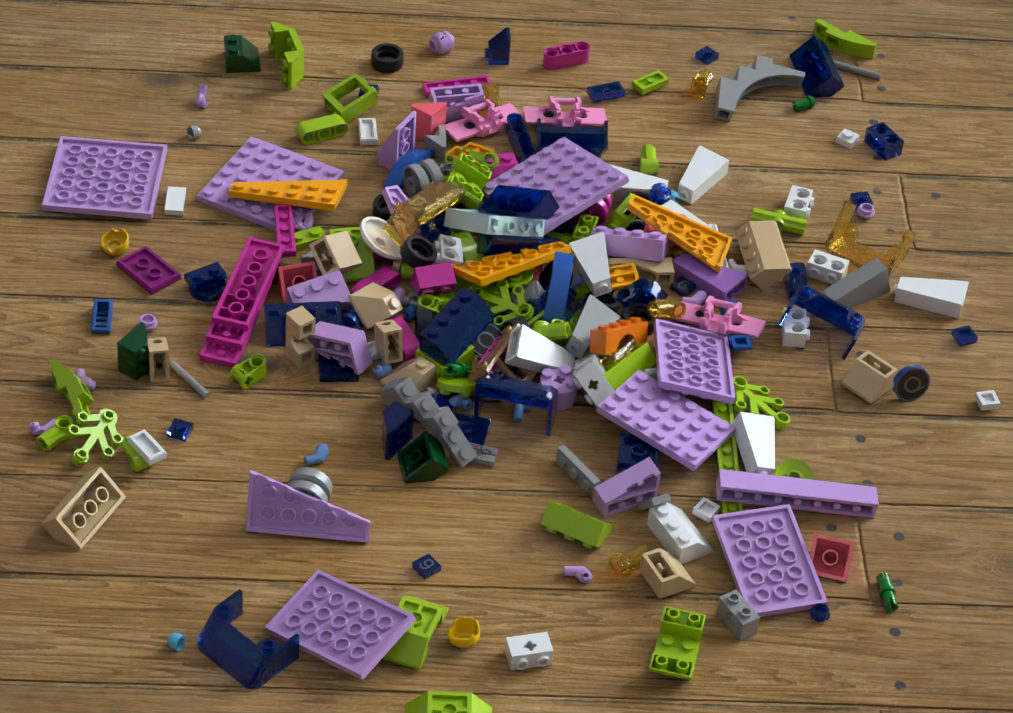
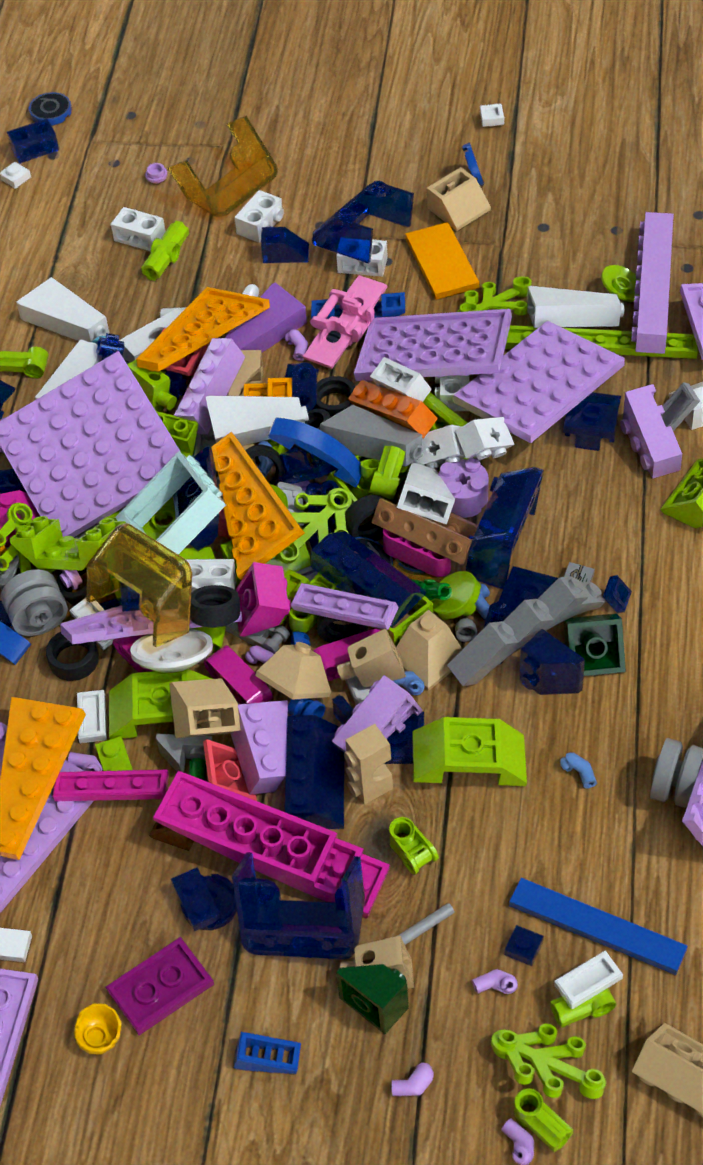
camera: 75 degrees left, 10 degrees up
lime slope [50,359,94,424] -> none
lavender plate [138,314,158,331] -> none
clear blue slope [477,185,559,220] -> none
light grey plate [556,445,601,498] -> none
clear yellow piece [647,296,686,319] -> none
clear blue tile [670,276,696,297] -> none
white plate [692,497,721,523] -> none
tan slope [735,220,792,290] -> none
light grey slope [822,257,890,313] -> none
clear blue plate [850,191,873,210] -> none
white slope [892,277,969,319] -> none
clear blue plate [951,325,978,347] -> none
none -> tile [29,92,72,126]
none -> white tile [77,690,107,743]
none -> clear blue windscreen [232,852,365,959]
none -> lavender tile [291,583,399,630]
none -> white brick [370,357,432,402]
none -> light orange tile [405,222,479,300]
none -> lime slope [412,717,527,786]
none -> lavender arm [471,969,518,994]
none -> blue tile [509,878,688,975]
none -> clear blue tile [603,575,632,613]

